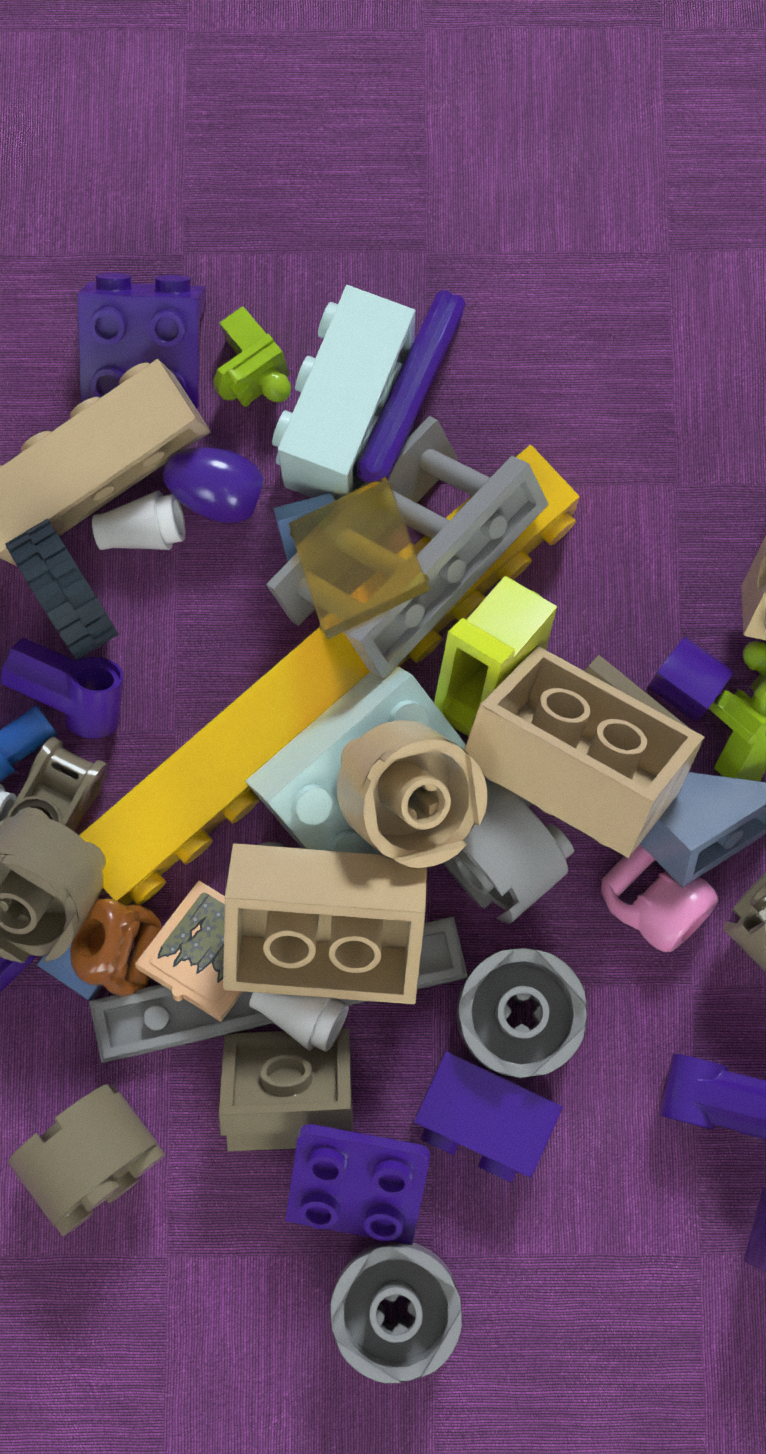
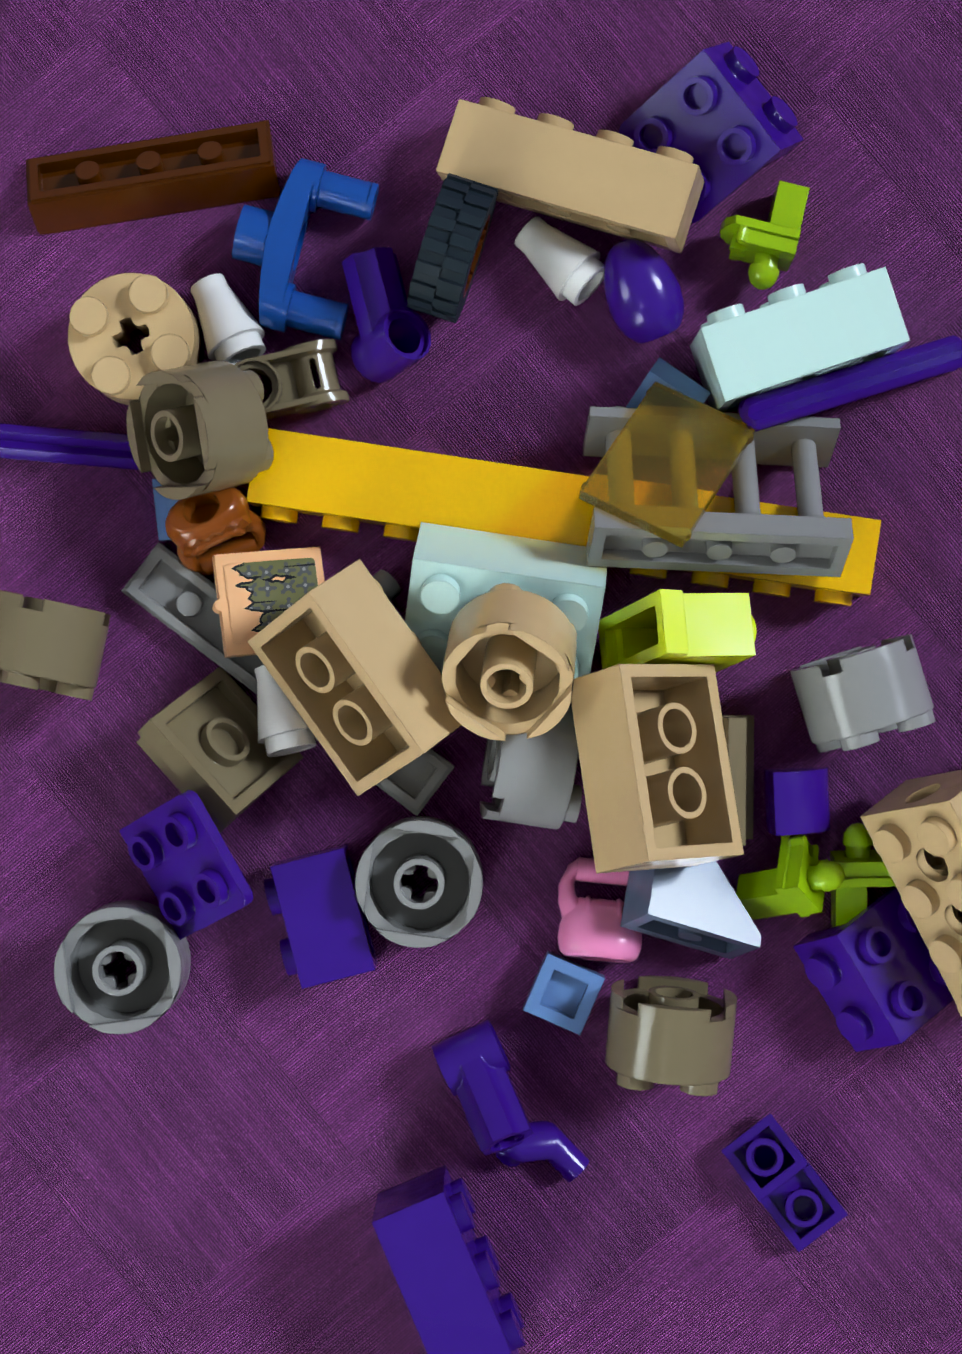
camera: 50 degrees right, 10 degrees up
none -> medium blue plate [523,950,605,1035]
none -> light grey brick [790,634,936,753]

